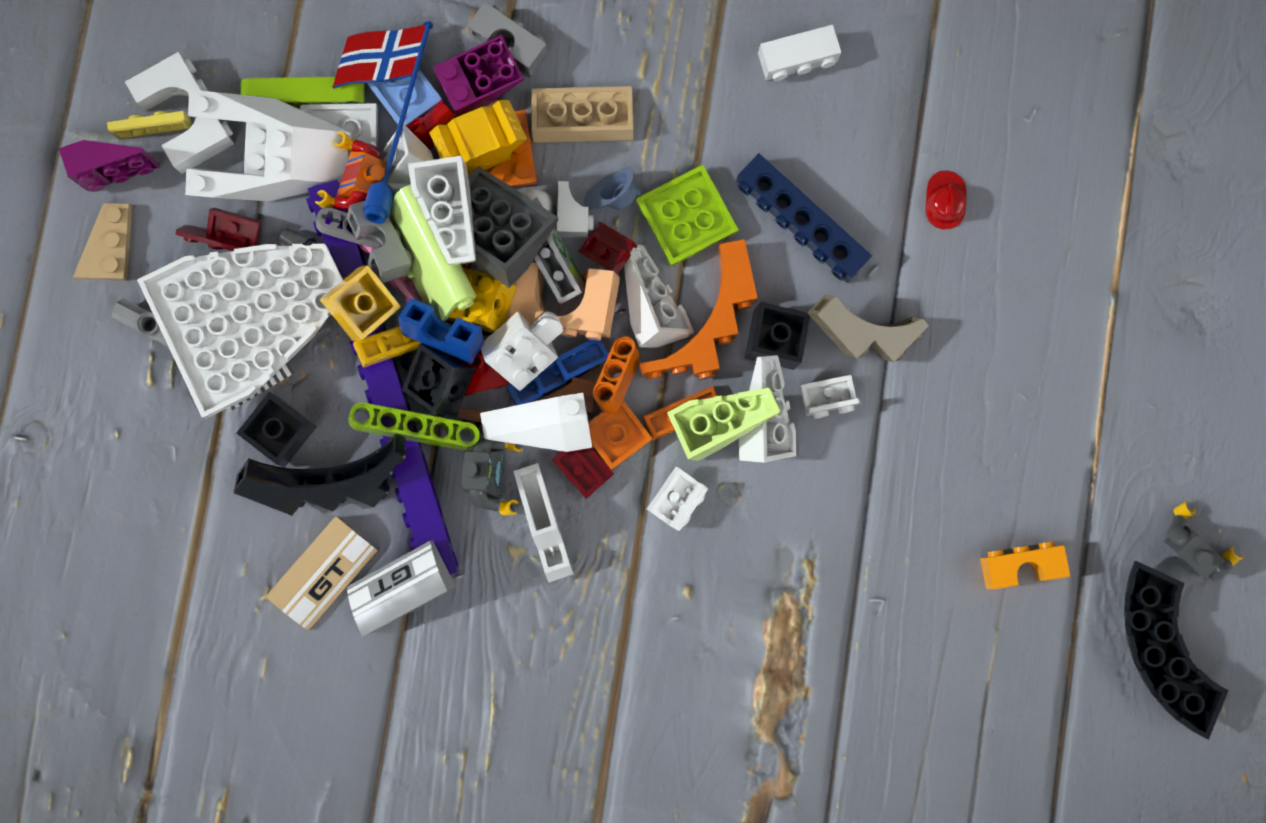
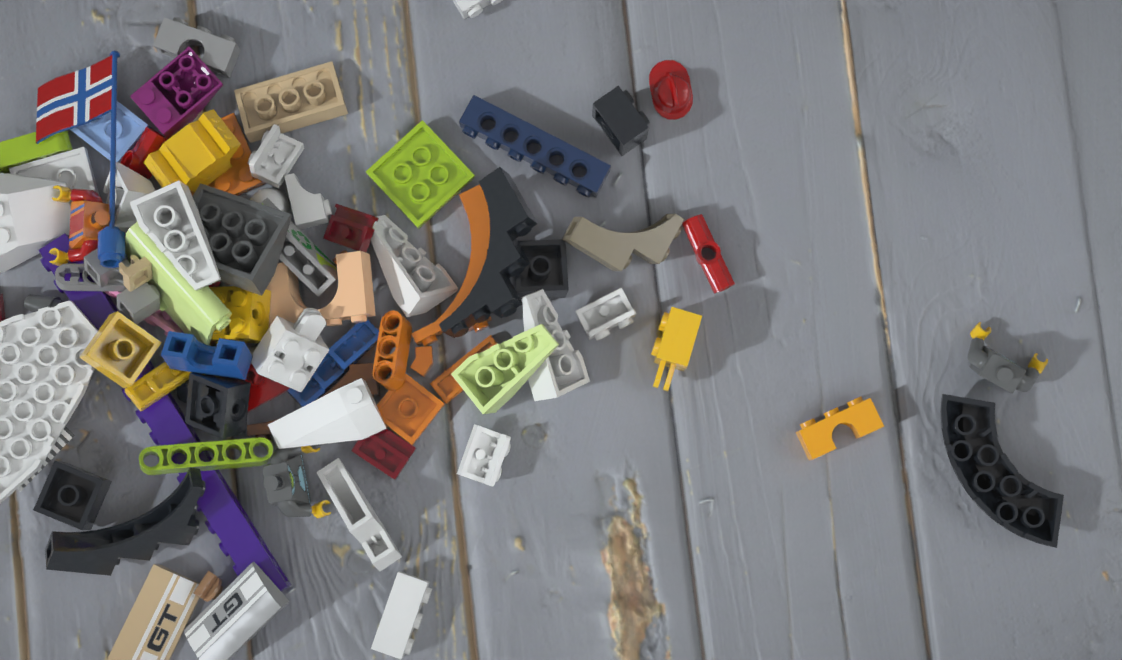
camera: 10 degrees left, 0 degrees up
sand blue piece [584,167,641,210] -> none
none -> tan tile [119,255,152,292]
none -> medium nougat plate [193,571,223,602]
none -> white bracket [248,124,304,189]
none -> white brick [371,571,432,659]
none -> orange piece [410,346,434,377]
none -> black arch [439,167,538,338]
none -> black brick [592,85,650,156]
none -> yellow brick [651,307,702,391]
none -> red piece [681,214,735,294]

